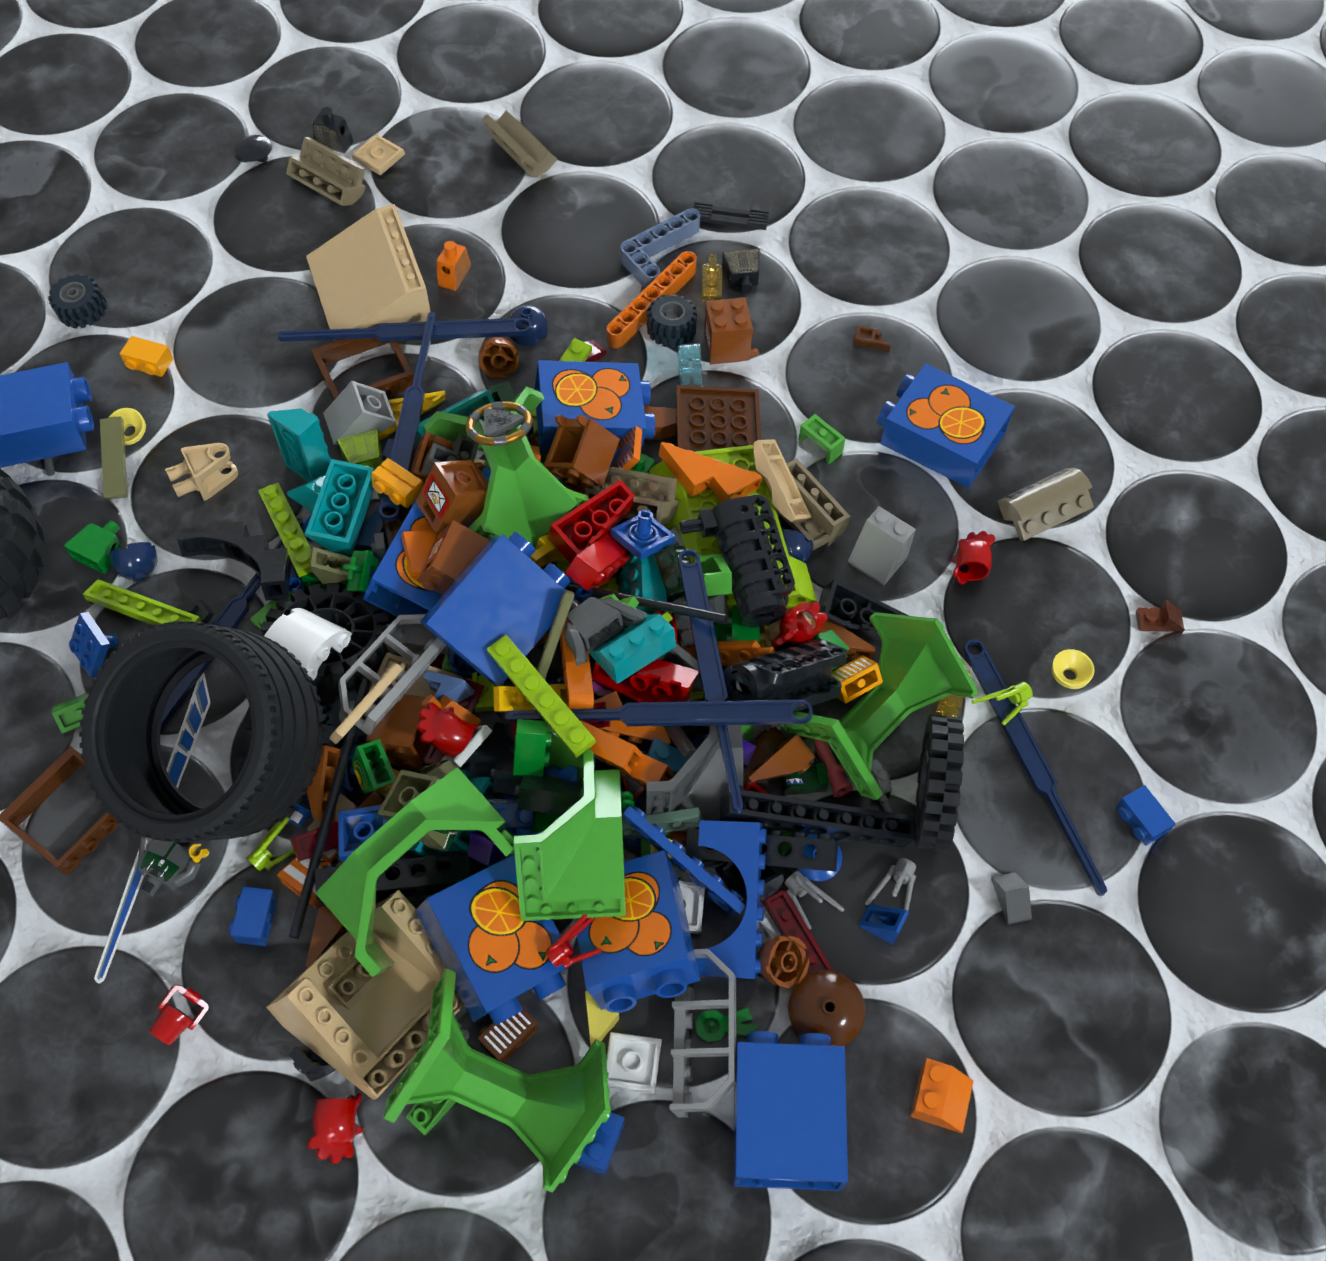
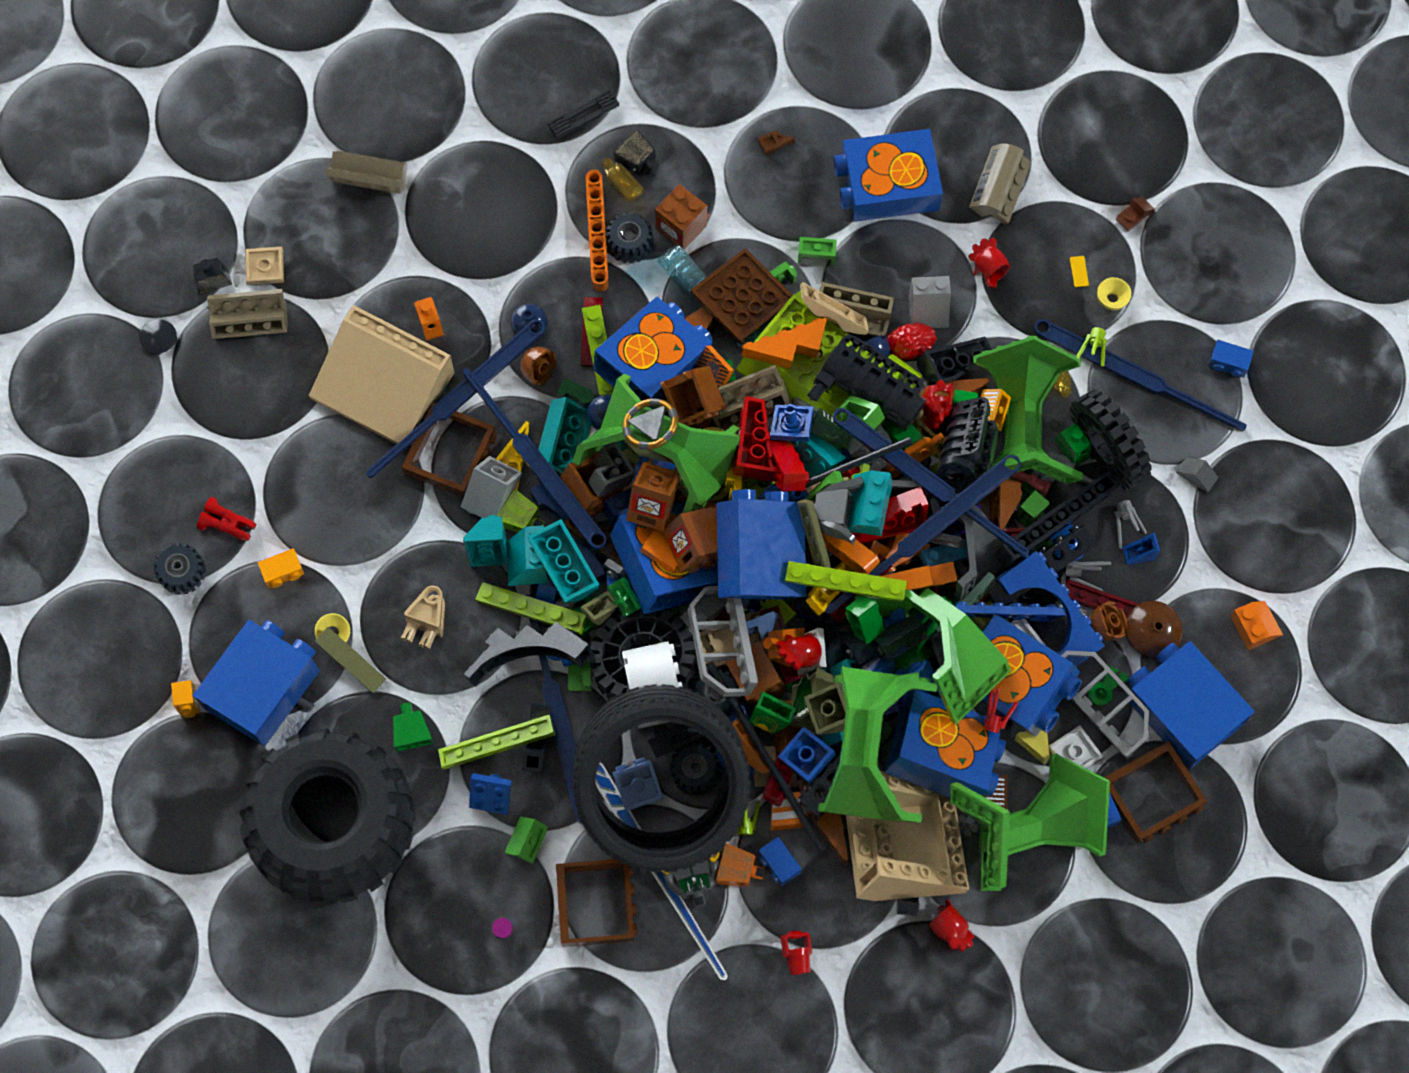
camera: 40 degrees left, 10 degrees up
dark blue cylinder [109,542,158,582] -> none
tan tile [330,664,403,744] -> none
light orange brick [371,458,423,508] -> none
sand blue beam [621,209,700,288] -> none
none -> red piece [196,496,257,541]
none -> medium blue plate [612,757,663,811]
none -> orange torso [716,843,765,887]
none -> bright green bracket [770,261,797,284]
none -> red piece [887,322,937,361]
none -> bright green panel [1016,491,1049,528]
none -> green torso [1054,423,1091,467]
none -> yellow sticker [1070,256,1089,287]
none -> reddish brown window [1104,741,1208,844]

